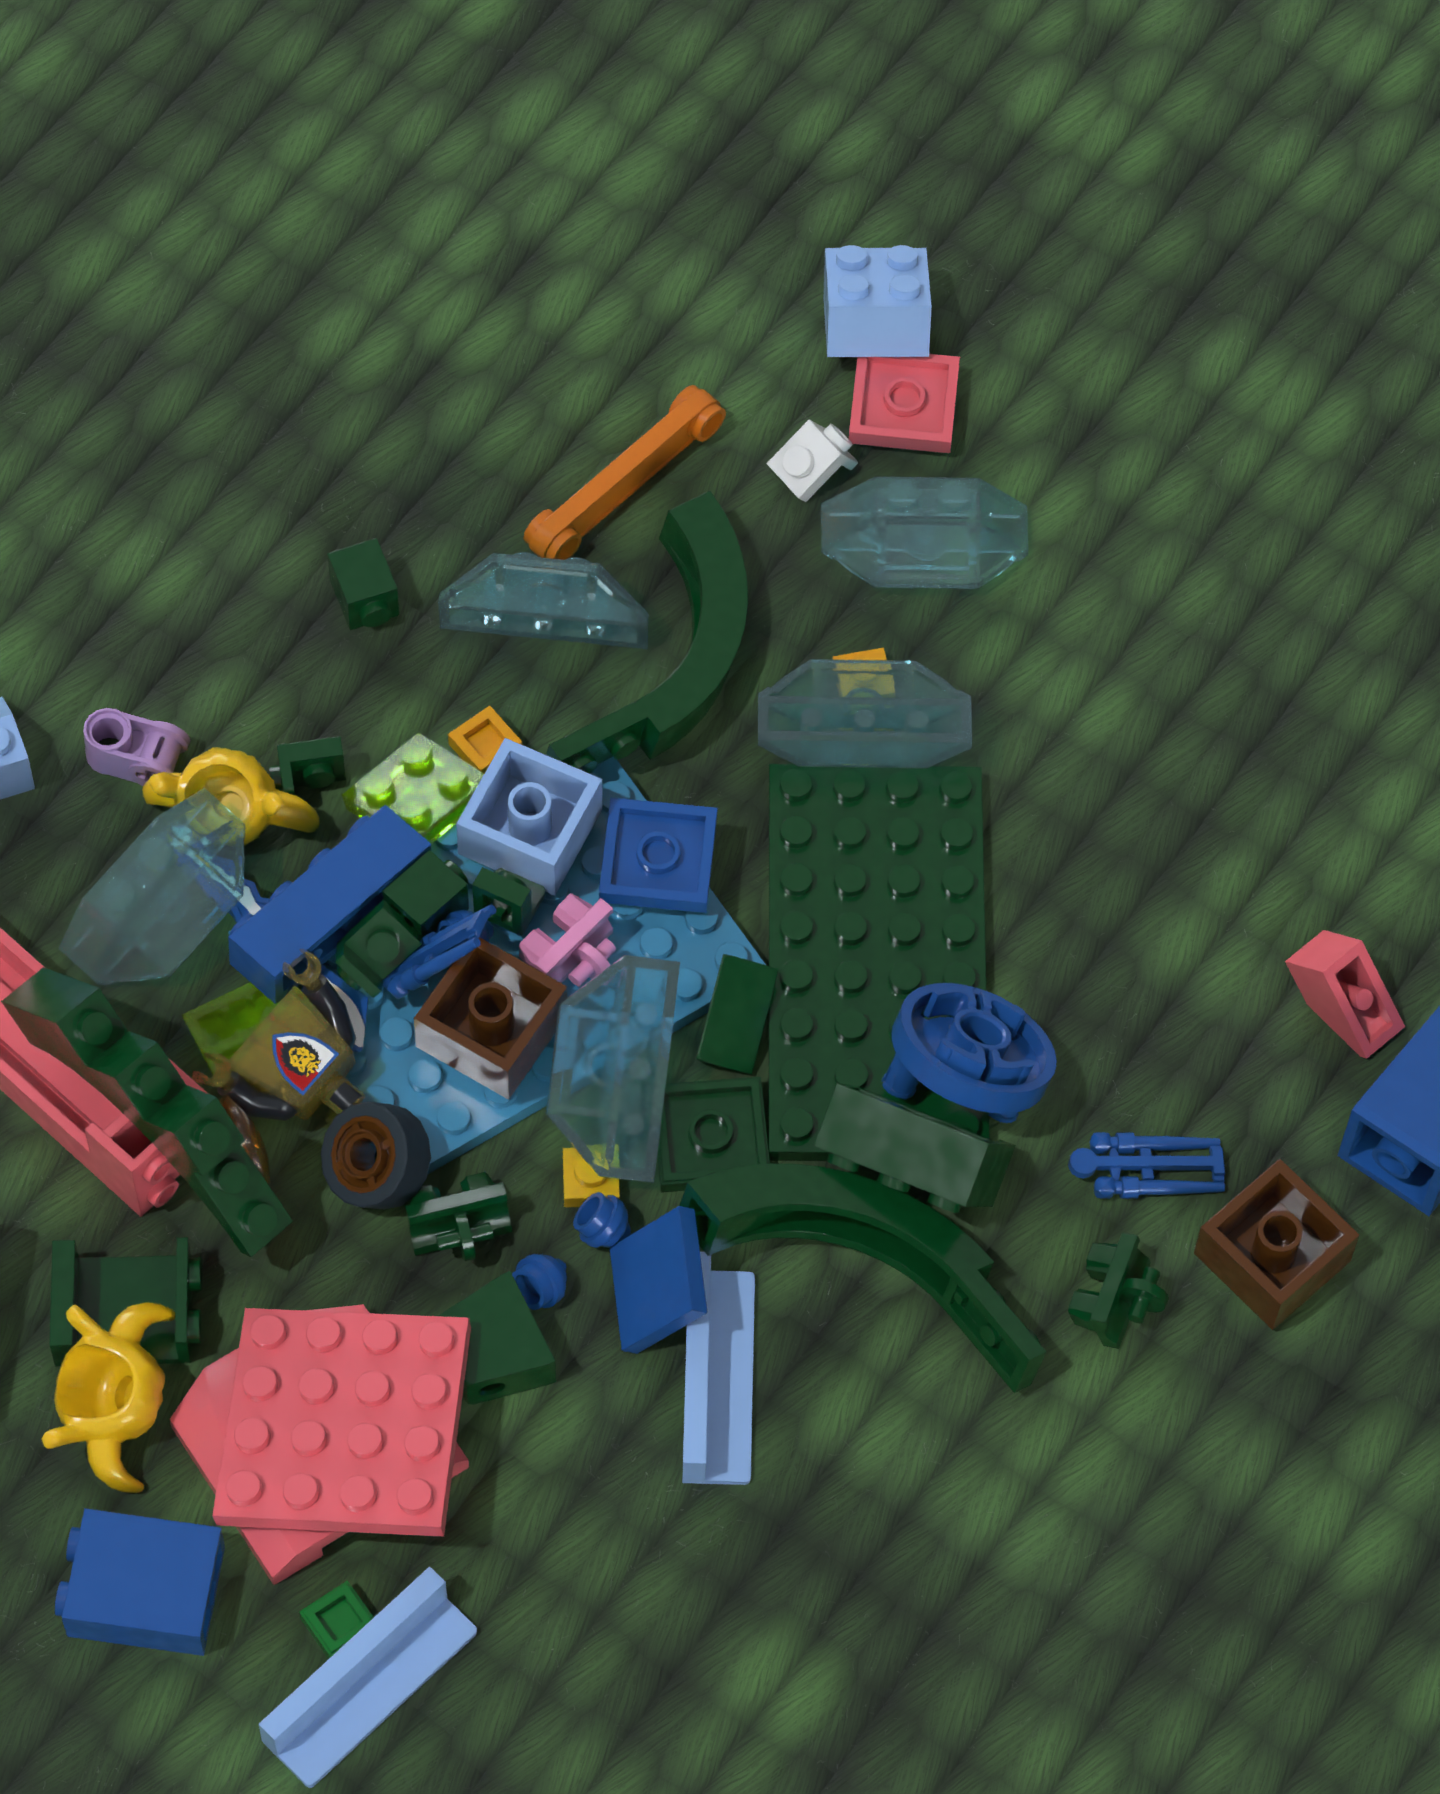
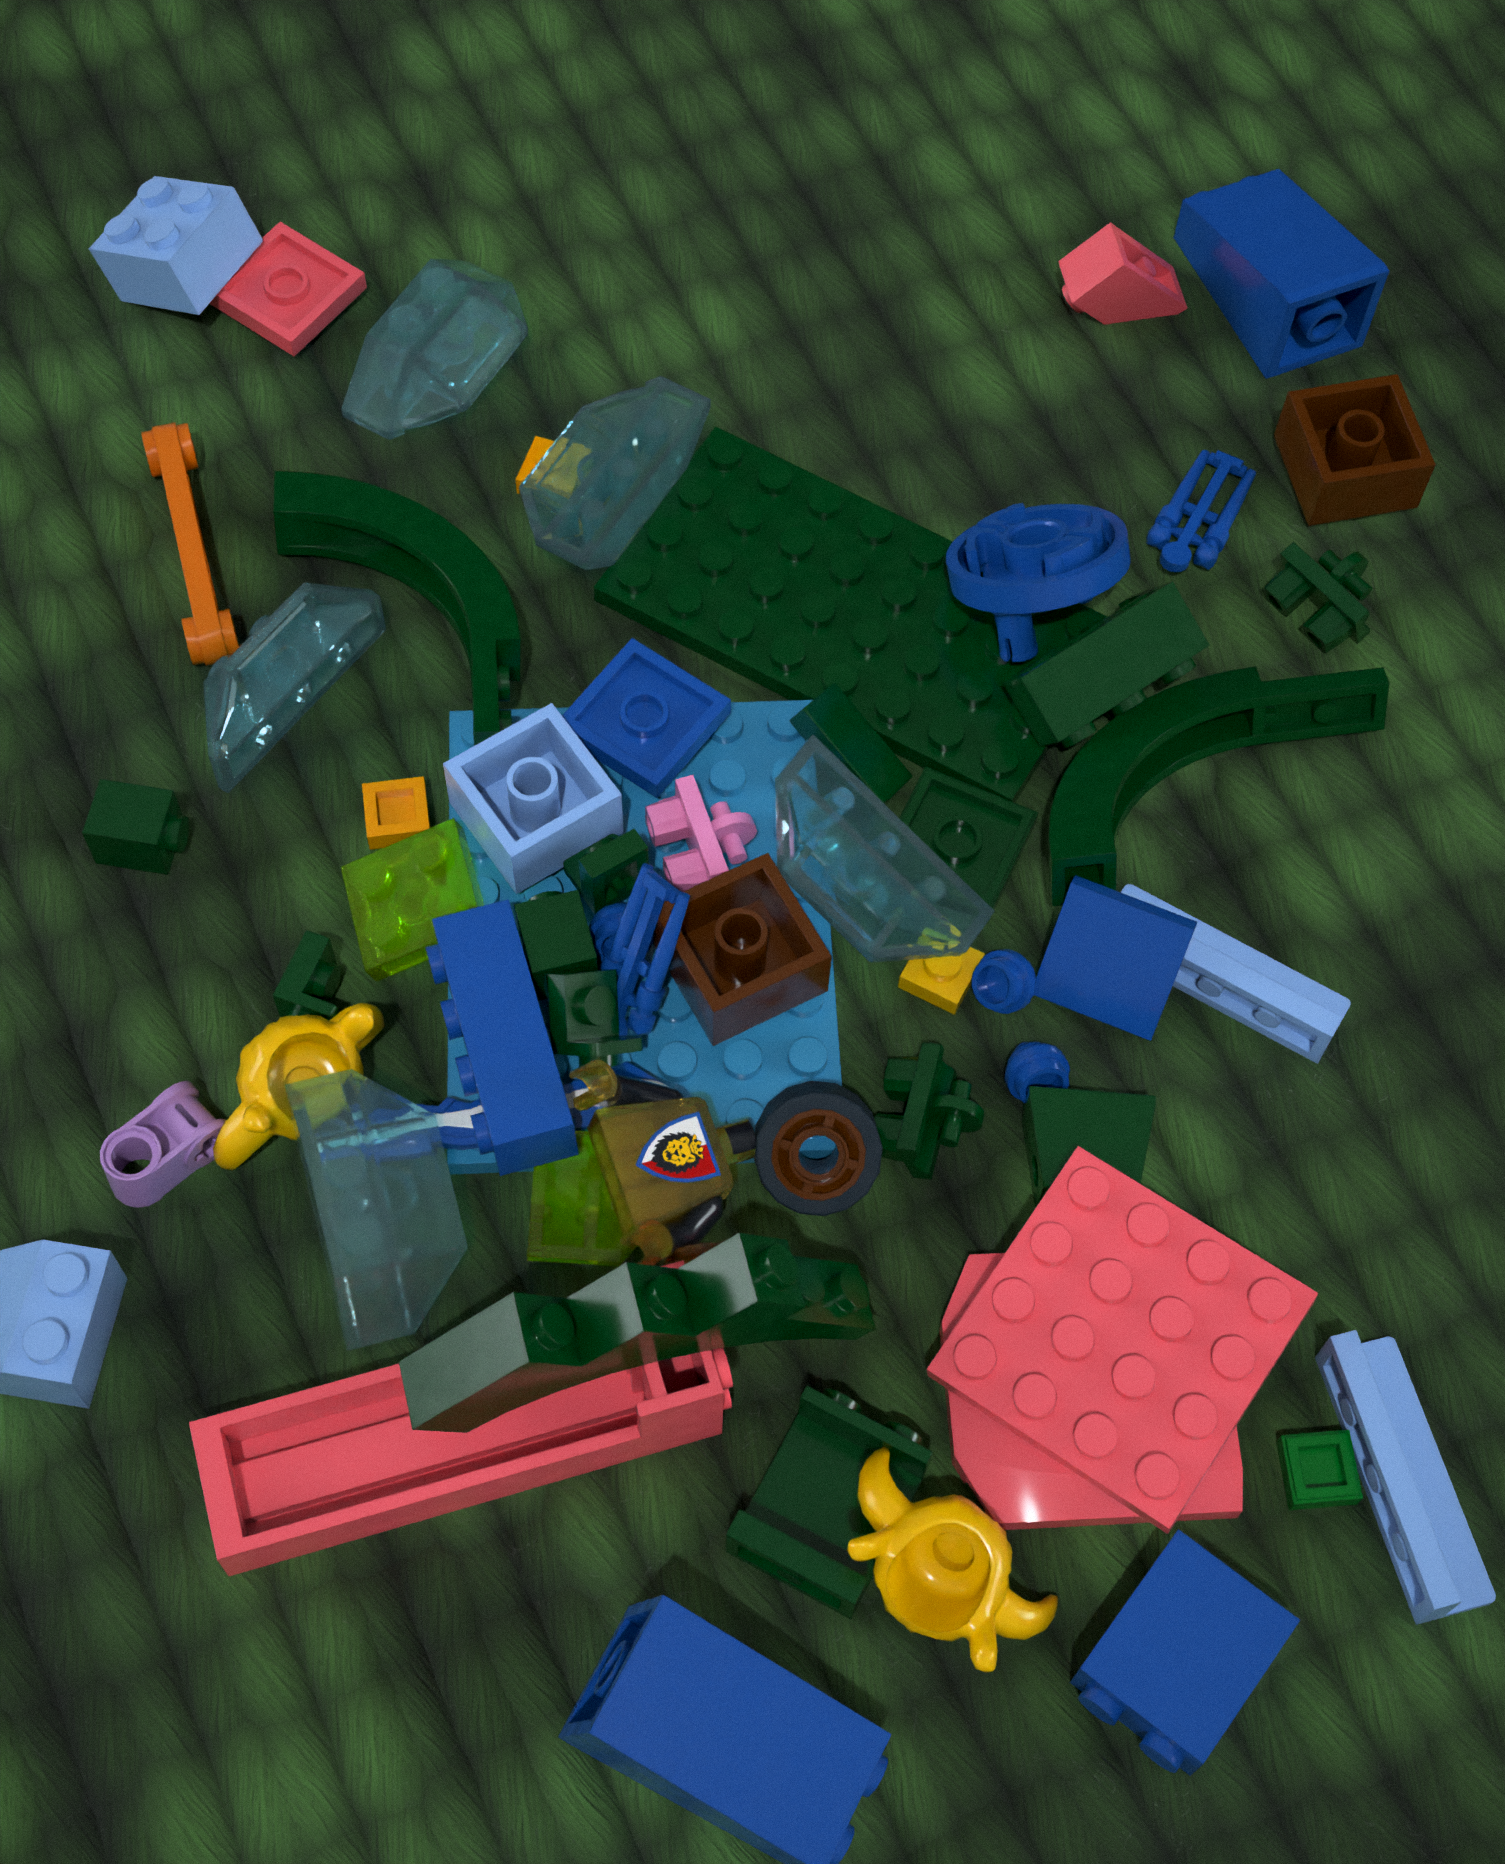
camera: 60 degrees left, 0 degrees up
white bracket [766,420,858,502] -> none

